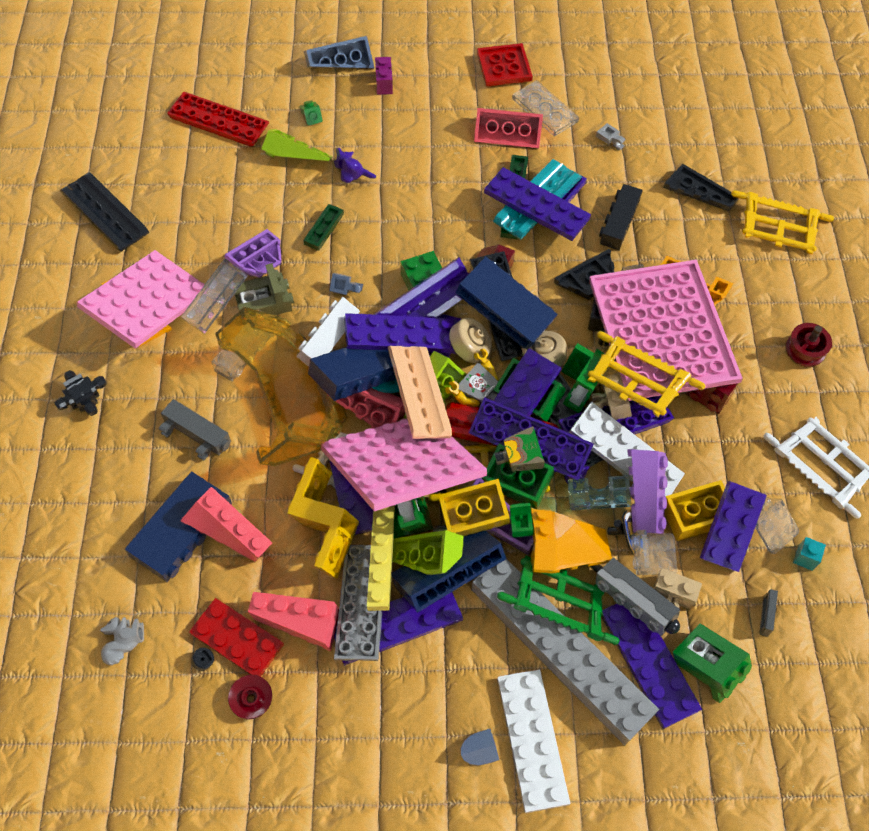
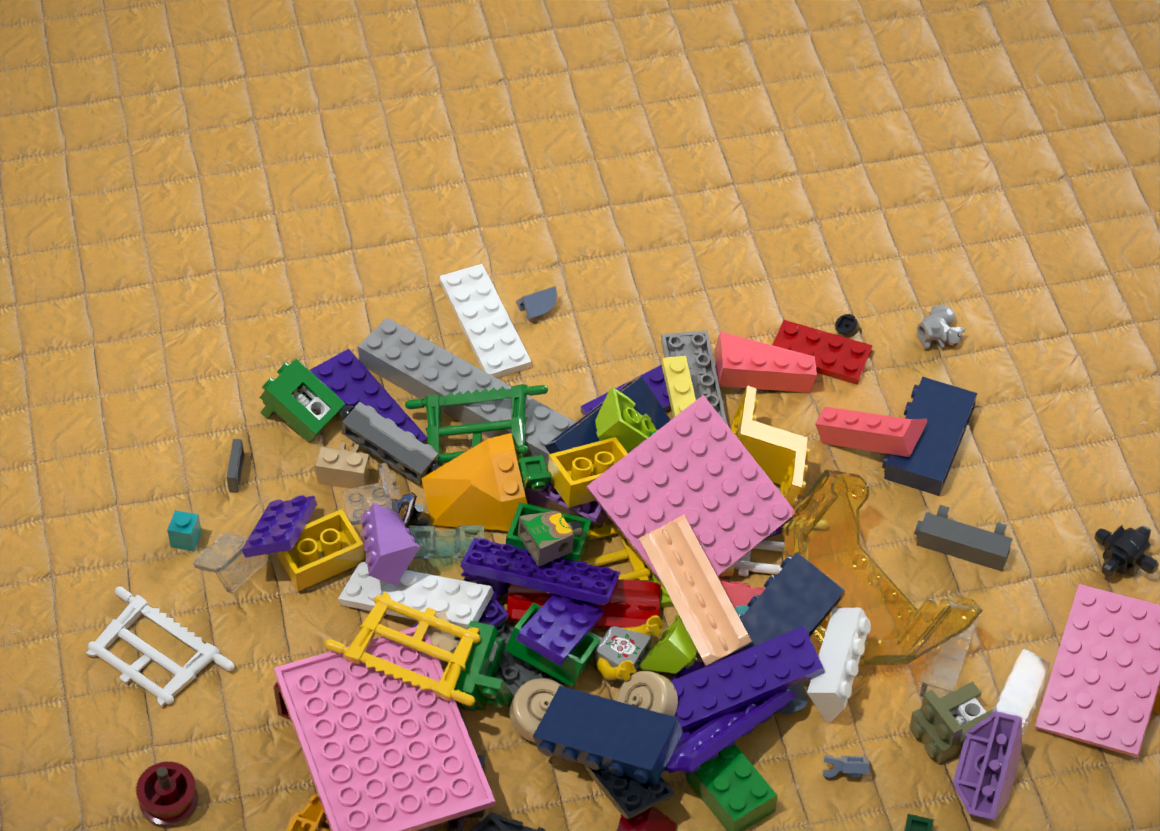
camera: 170 degrees right, 10 degrees down
dark red dish [228,675,273,720] -> none

